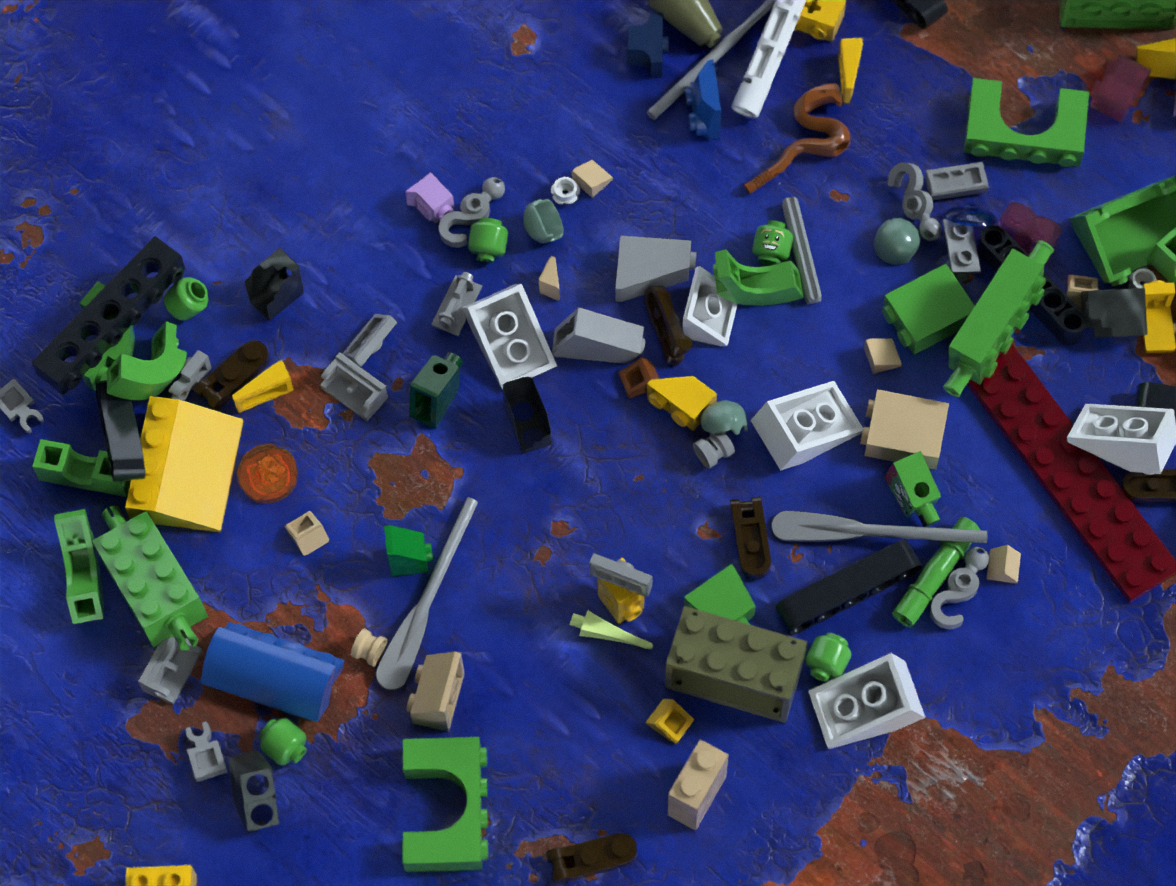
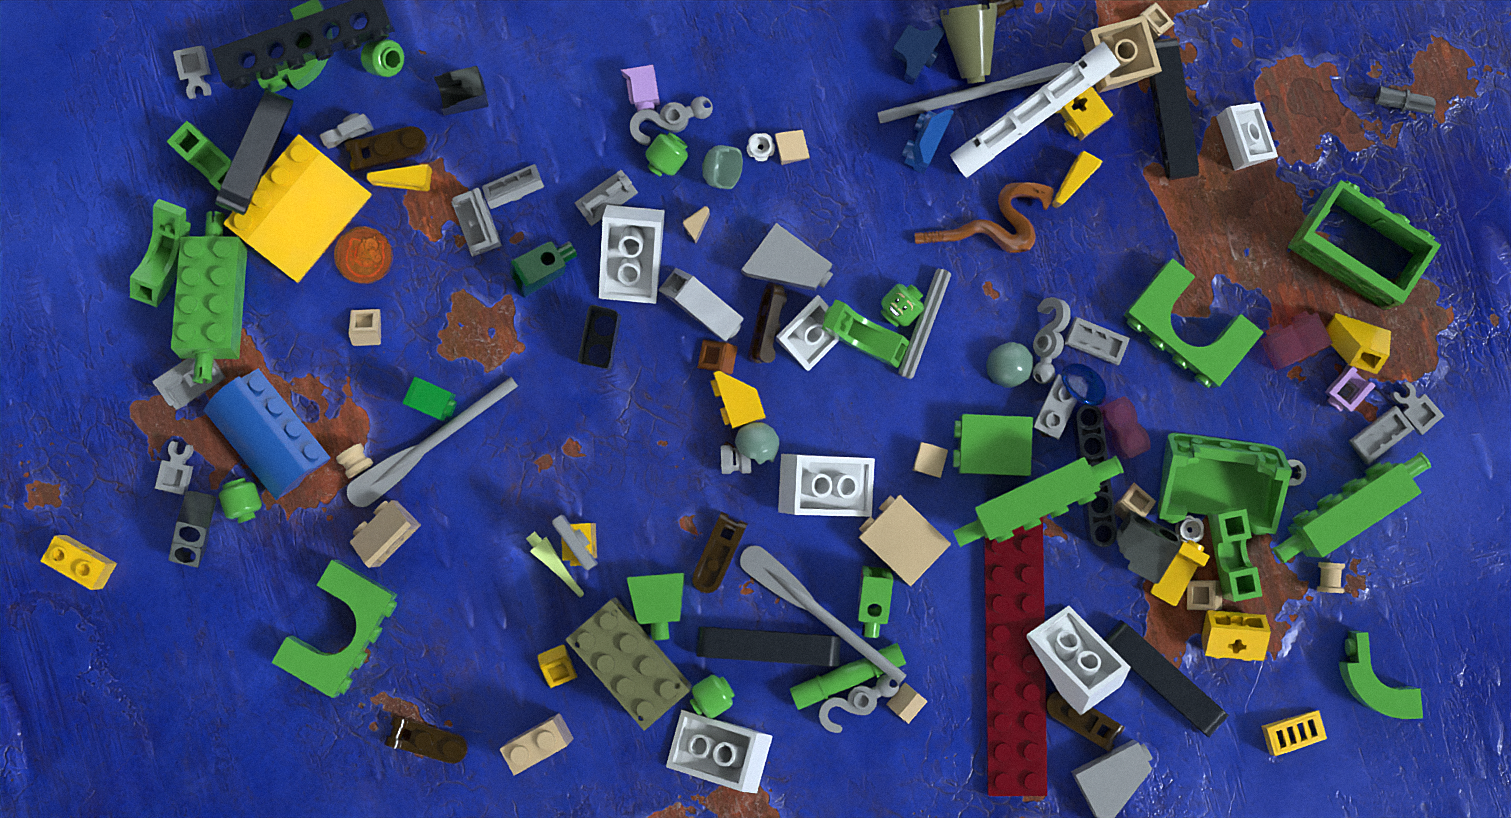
camera: 30 degrees right, 20 degrees up
bright green arch [107,321,187,400] -> none

